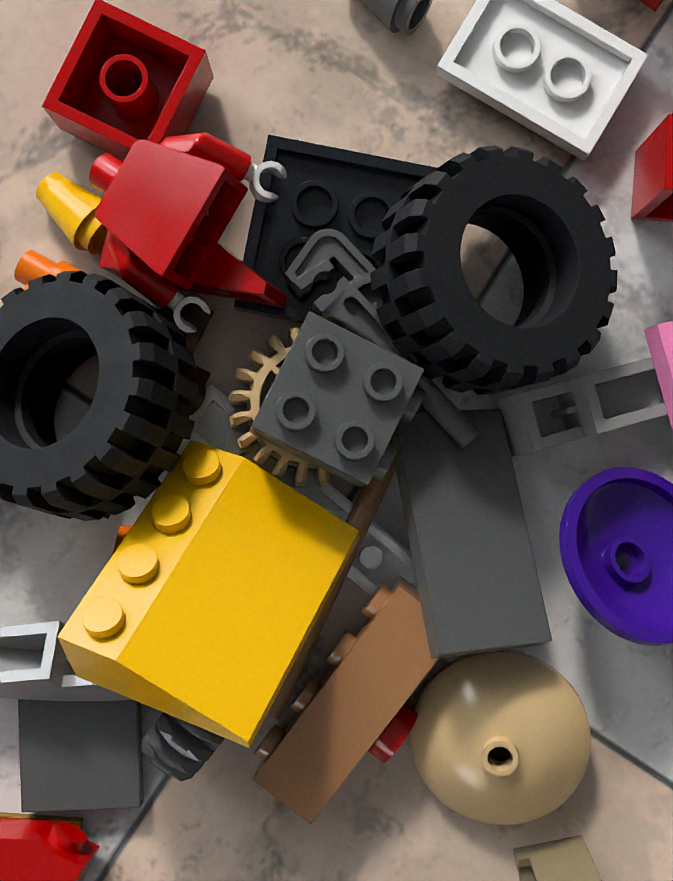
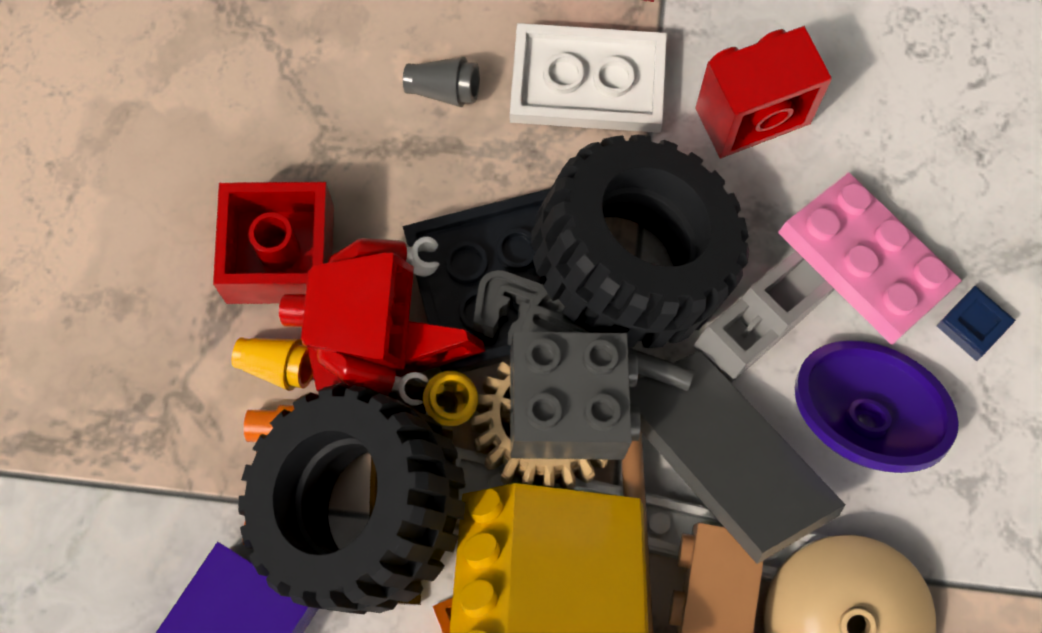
camera: 30 degrees left, 15 degrees down
none -> yellow cone [423,371,478,426]

